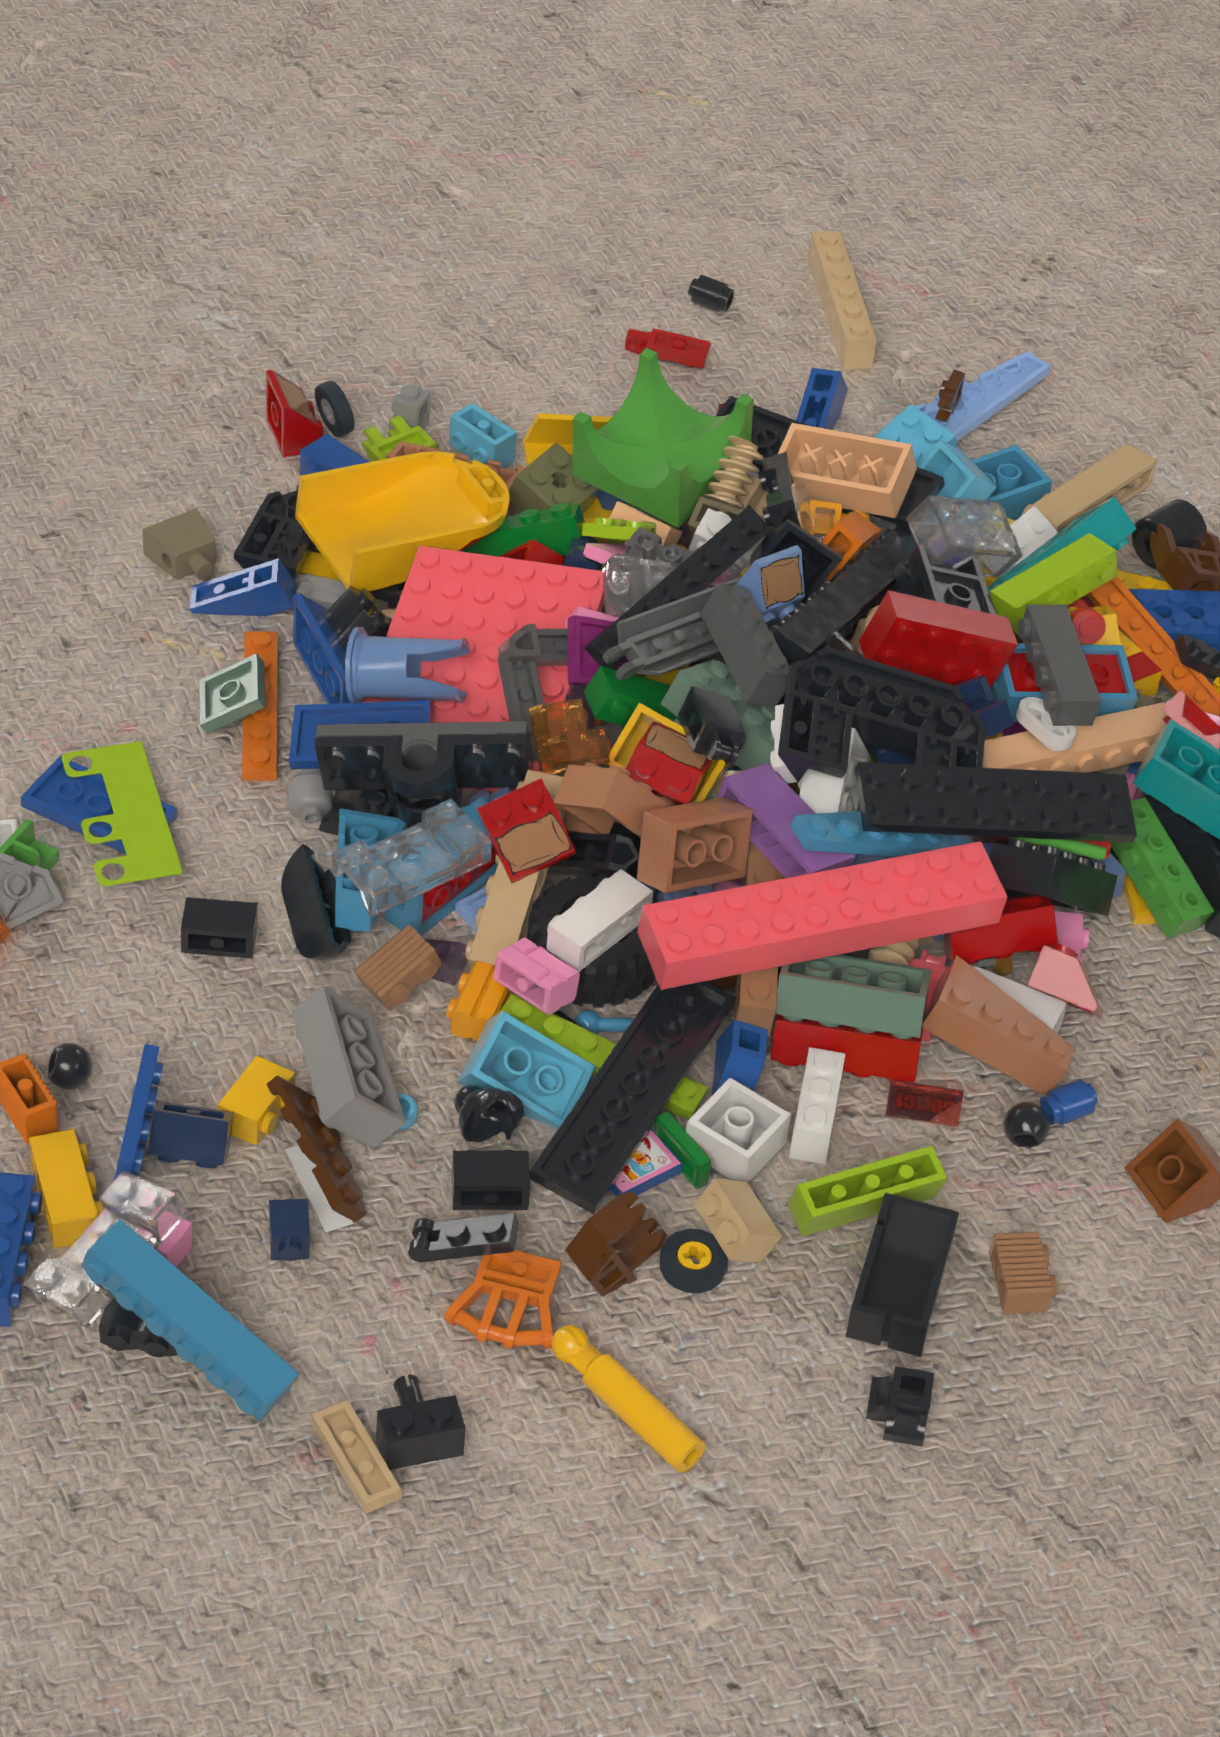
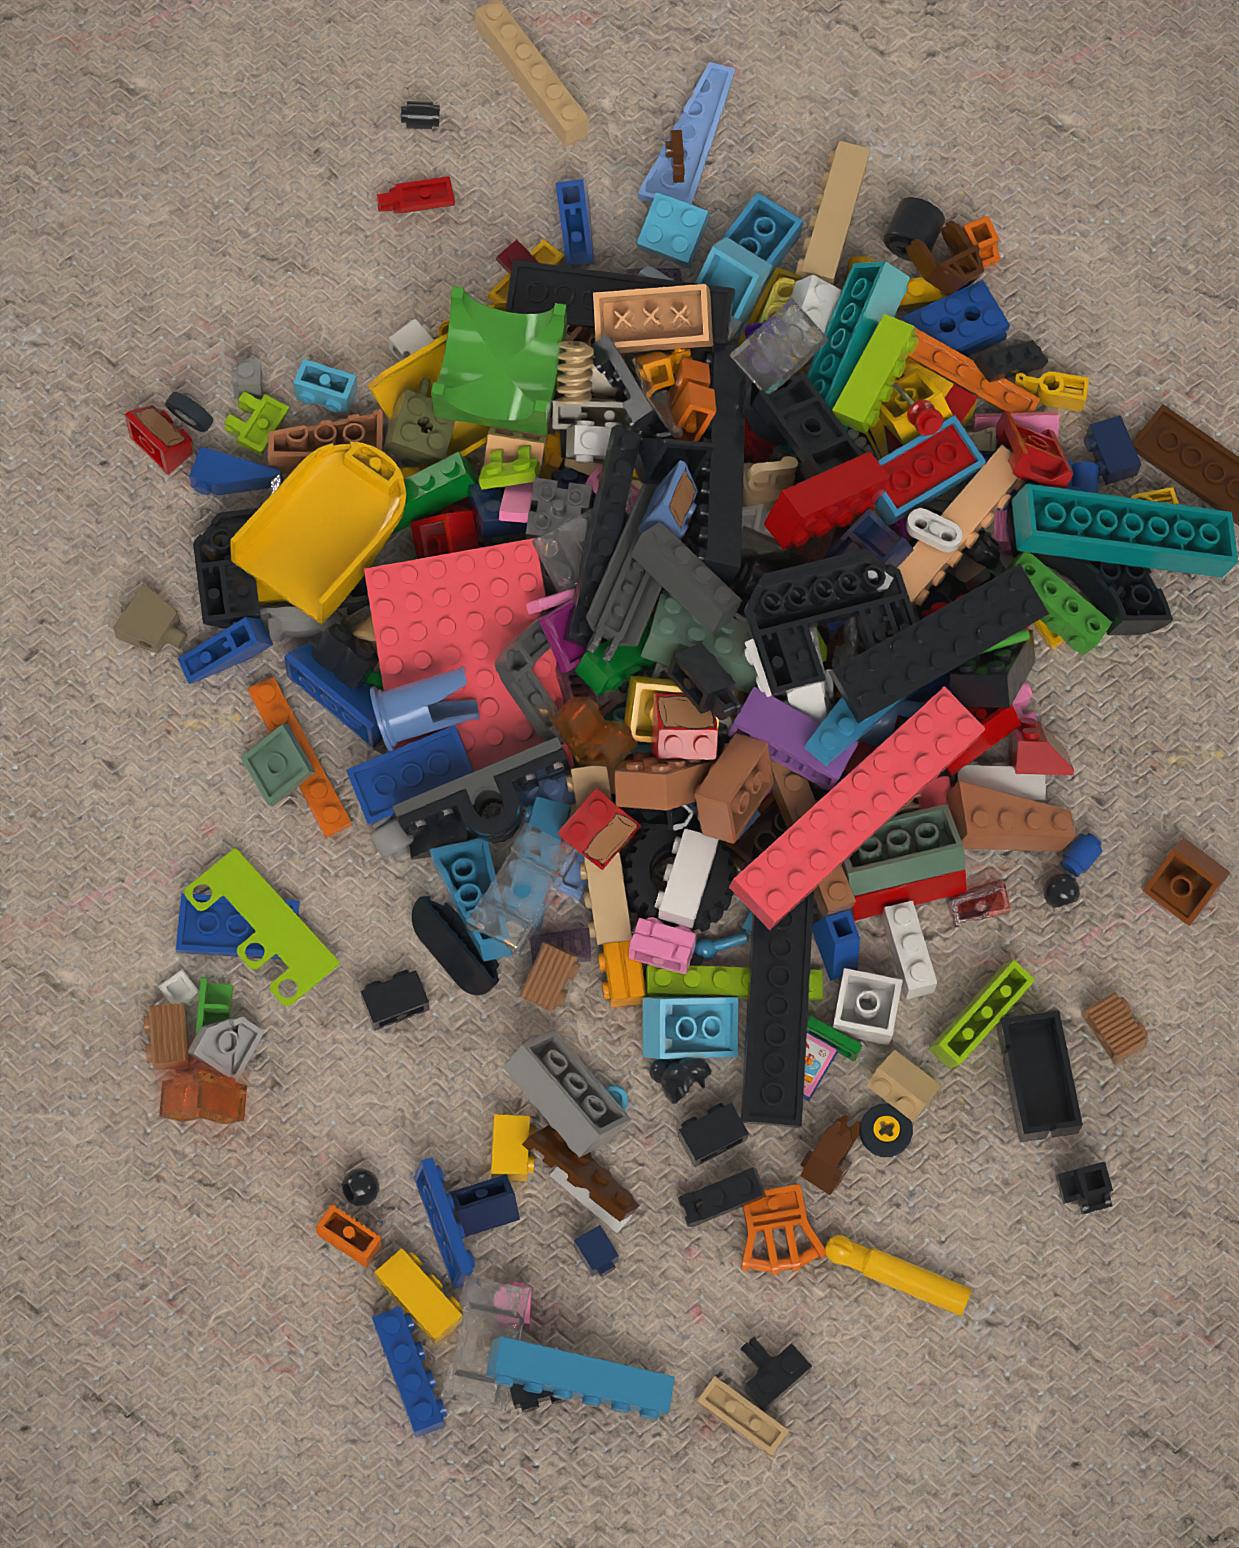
camera: 25 degrees left, 25 degrees up
dark grey brick [1017,605,1102,726] -> none

